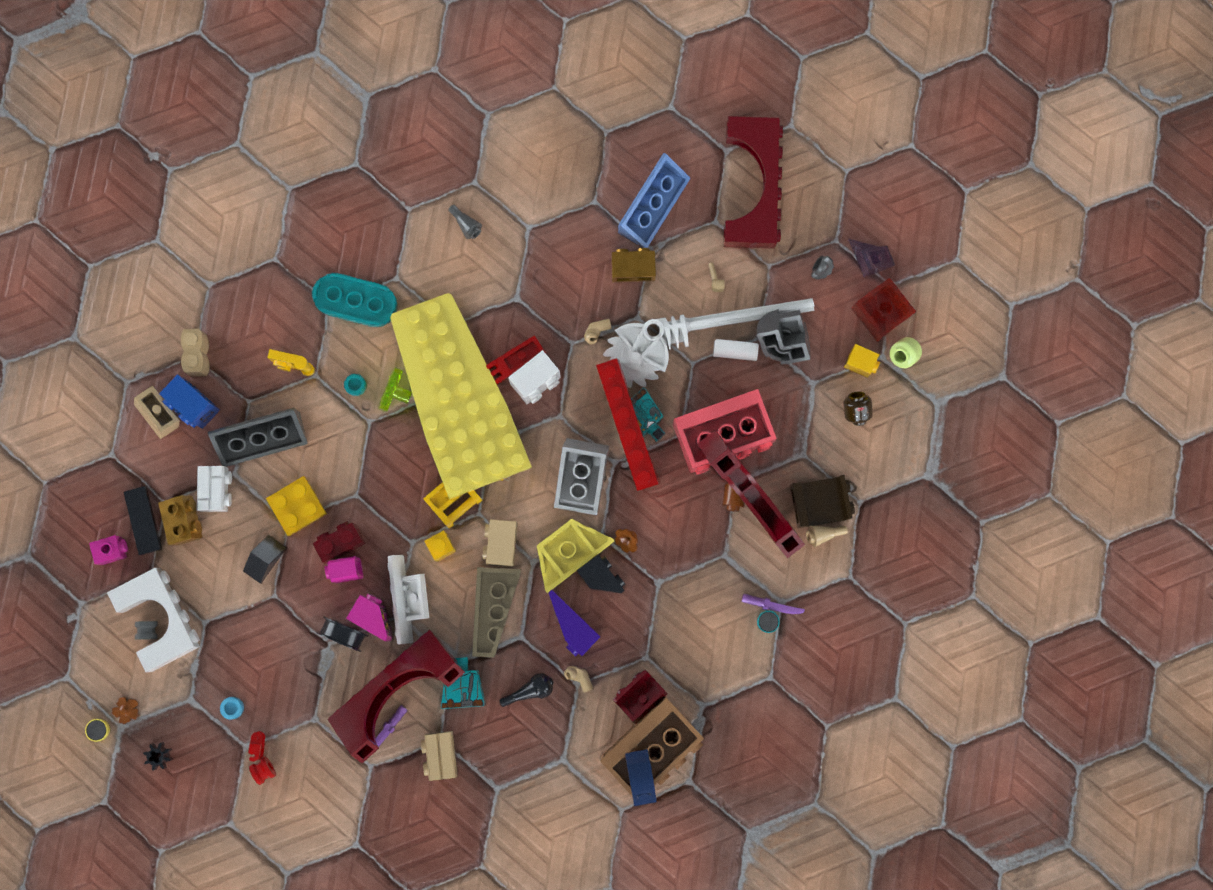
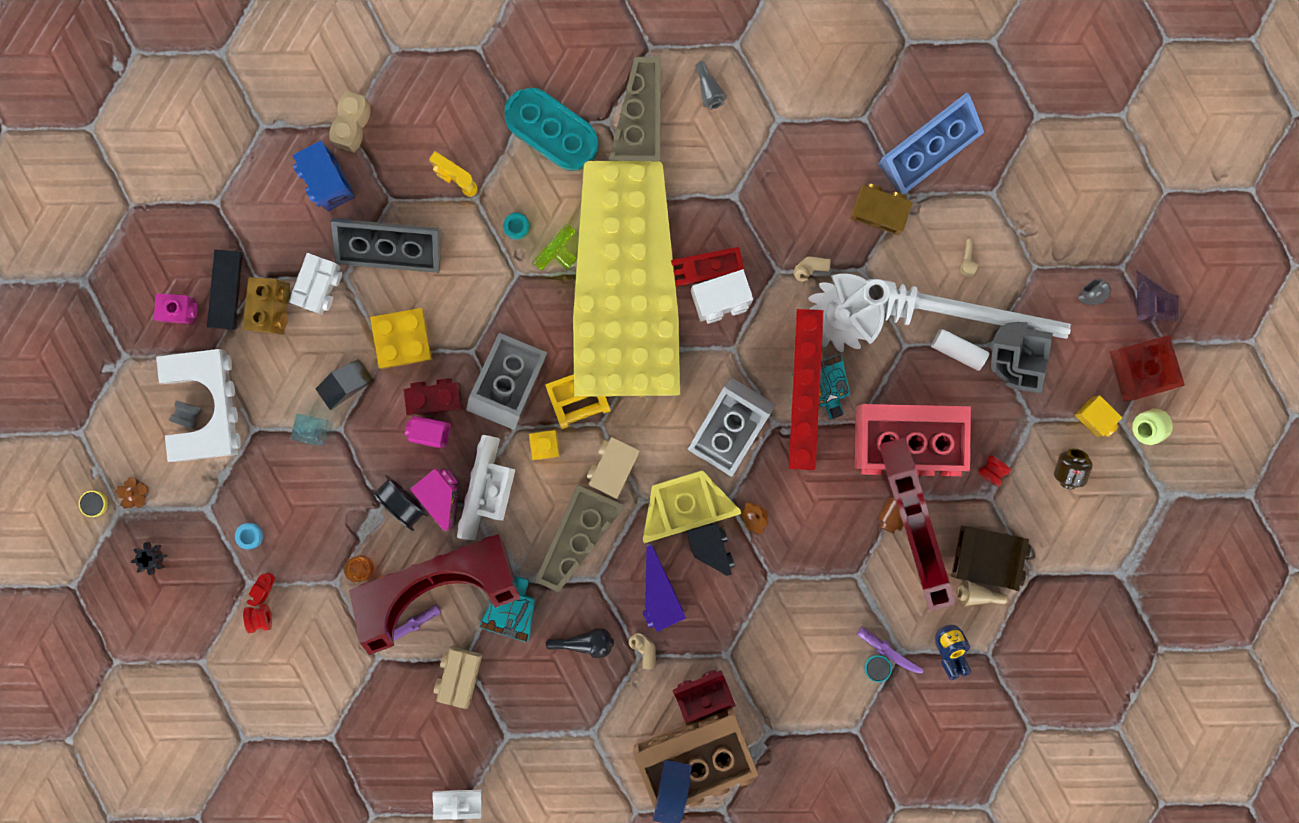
camera: 20 degrees right, 5 degrees up
tan brick [134,386,179,439] -> none
dark red arch [723,116,783,249] -> none
none -> clear light blue brick [290,414,329,446]
none -> clear orange wheel [344,555,374,583]
none -> white hips [433,790,482,820]
none -> light grey slope [466,333,547,430]
none -> dark tan wing [608,57,661,162]
none -> dark blue piece [935,624,972,680]
none -> red wheel [977,455,1012,487]

